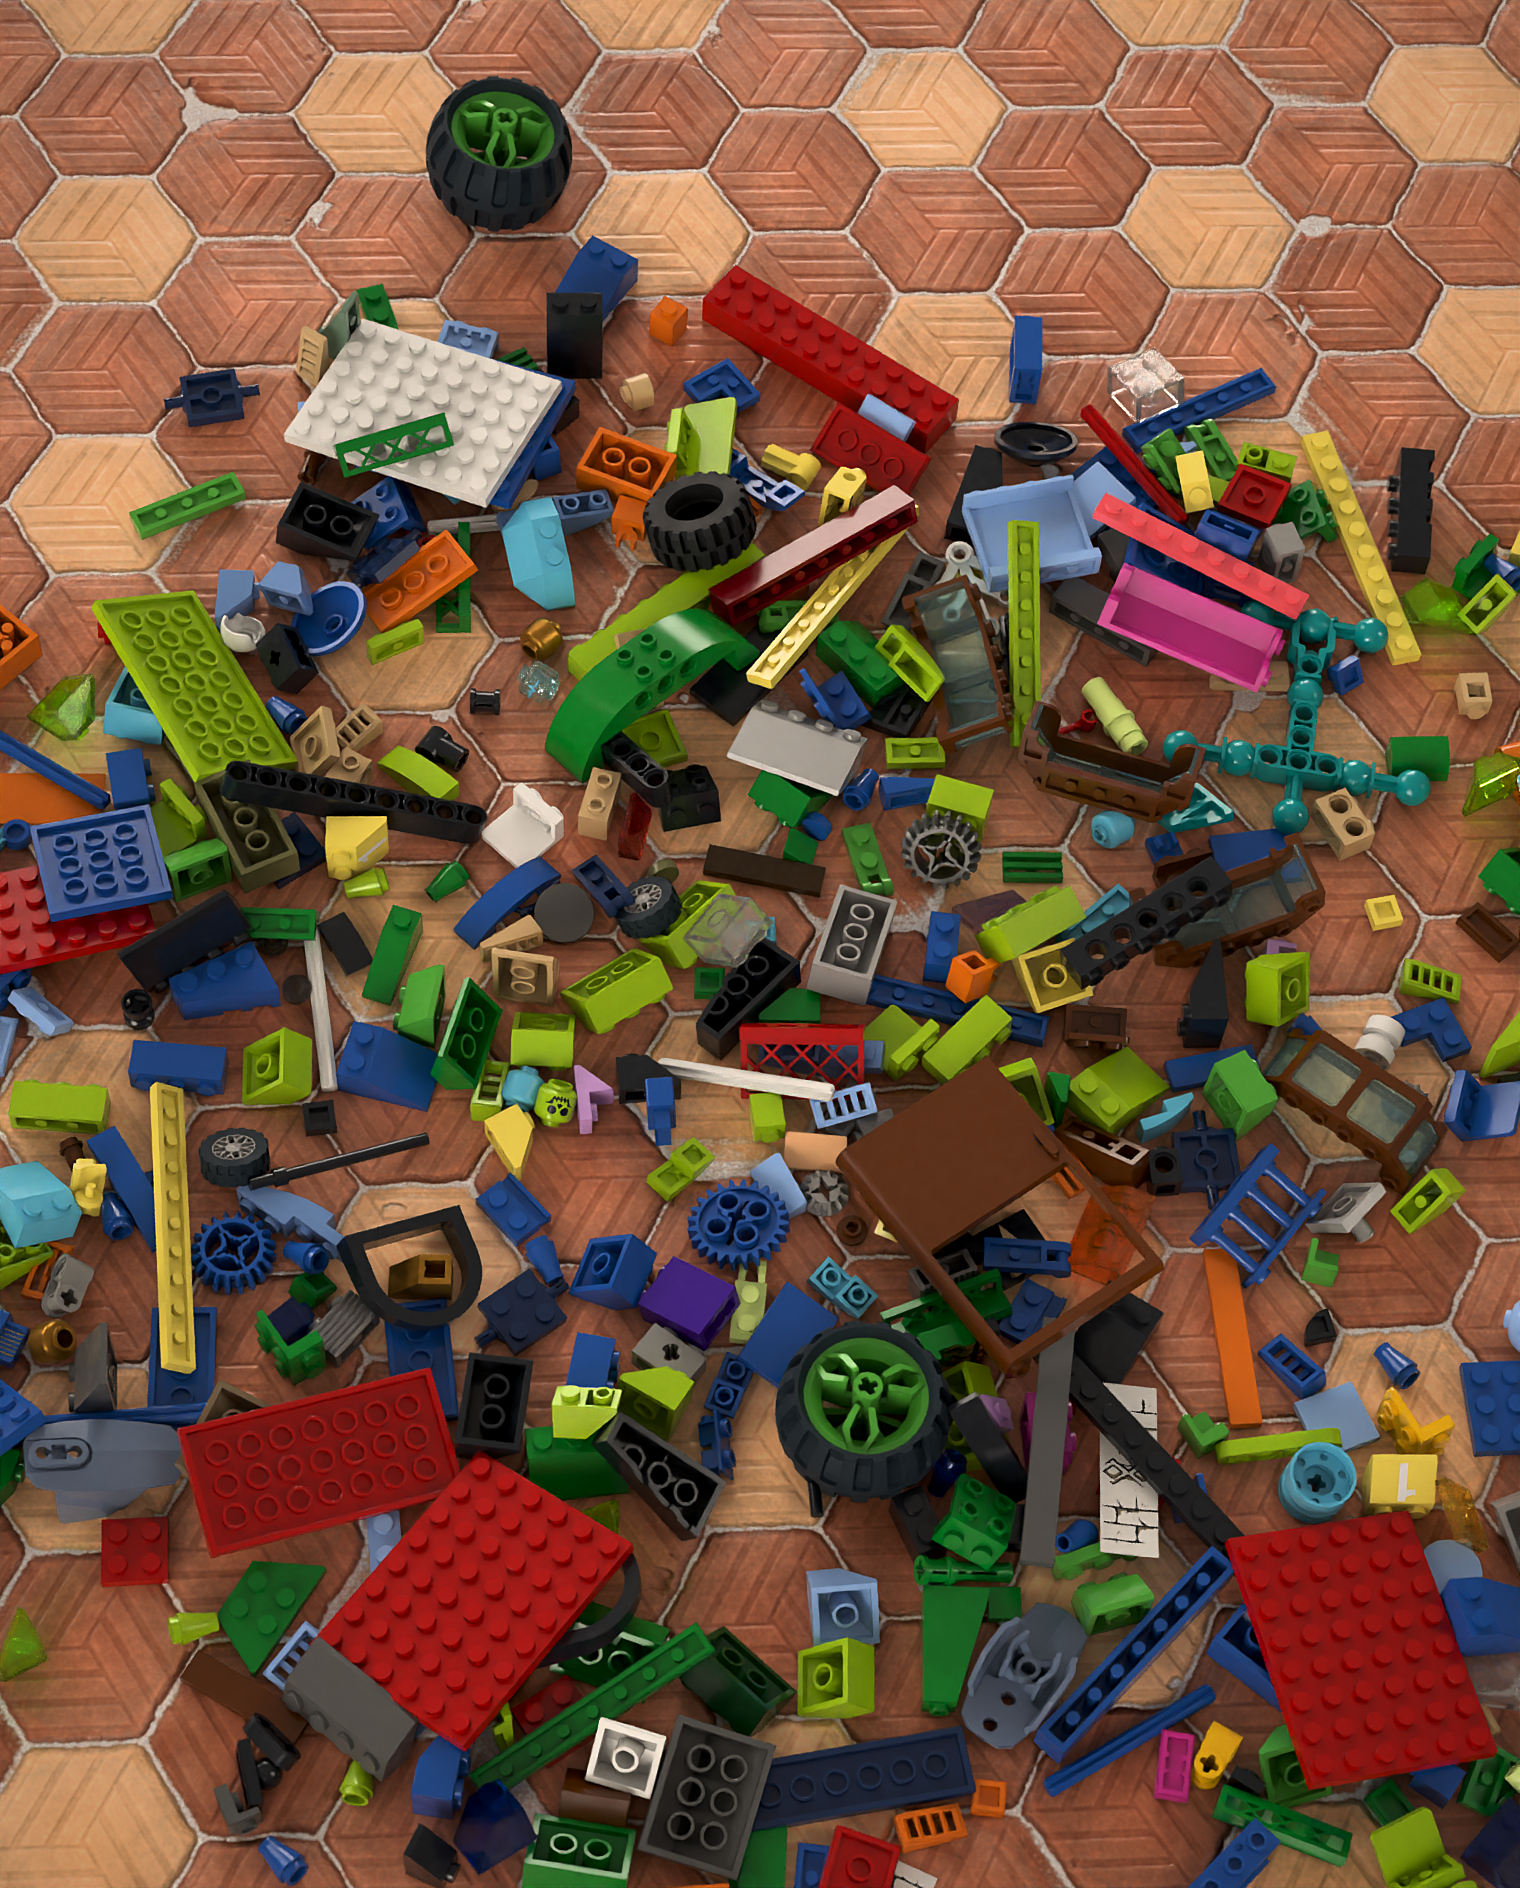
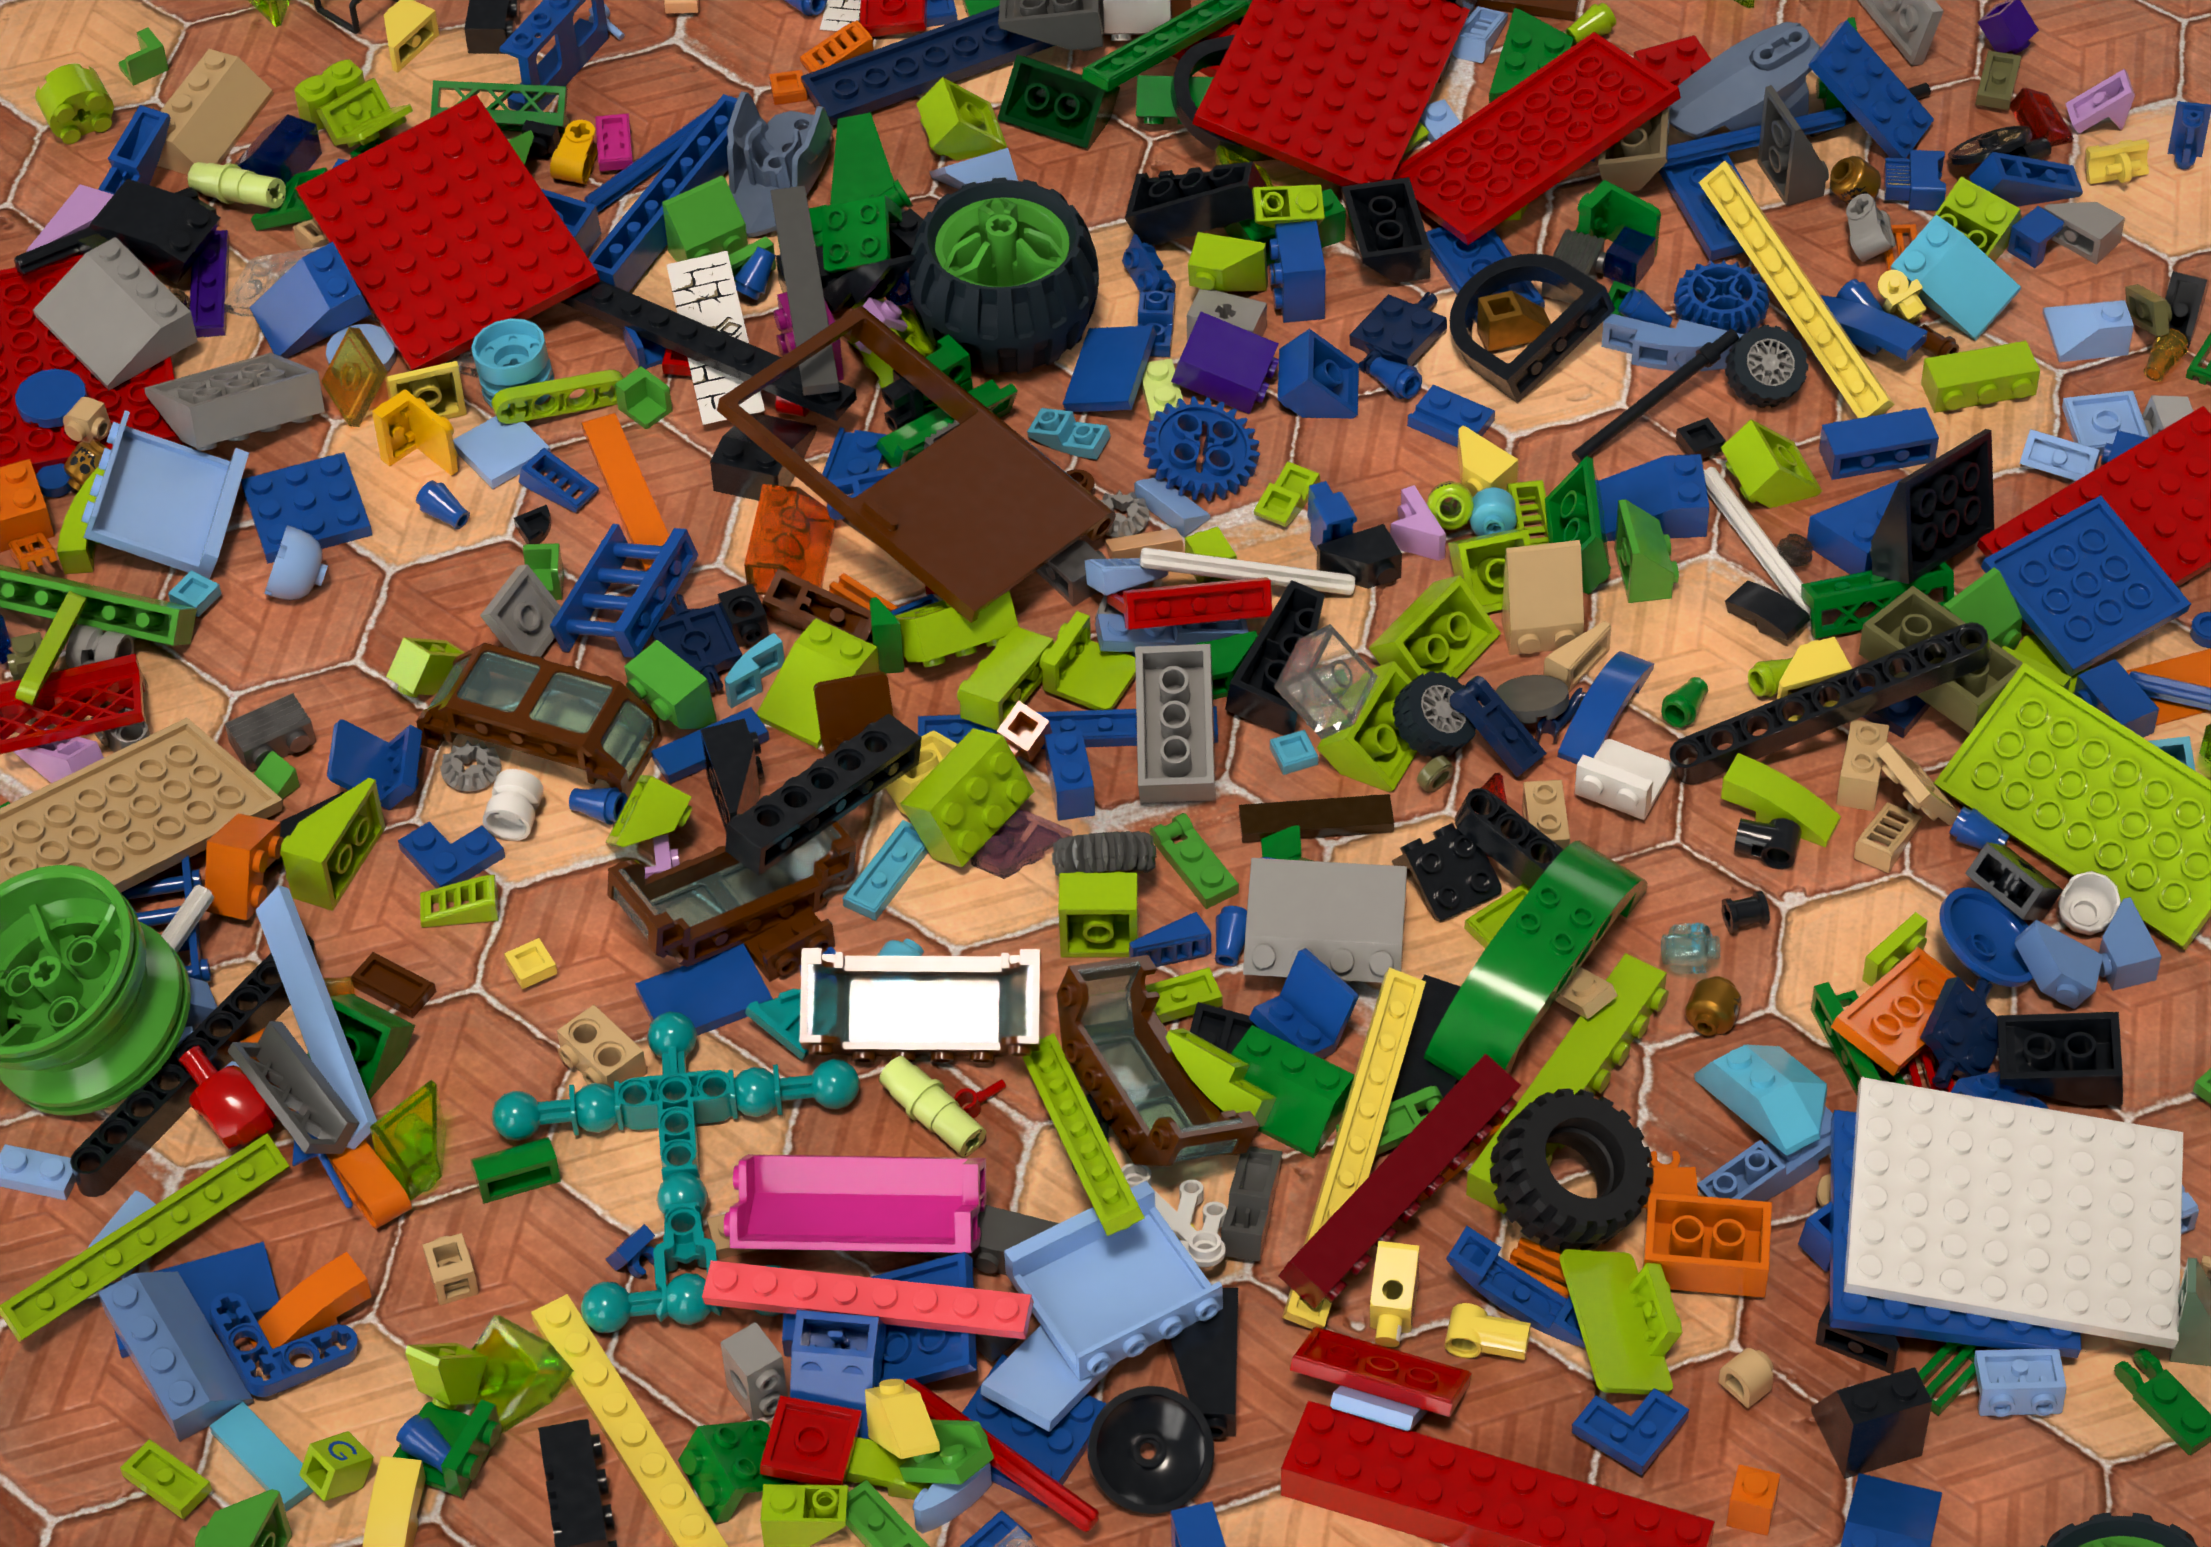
camera: 170 degrees right, 10 degrees down
green fence [332,412,454,478] -> none
green slope [362,905,423,1006] -> none
green tile [1002,852,1063,883] -> none

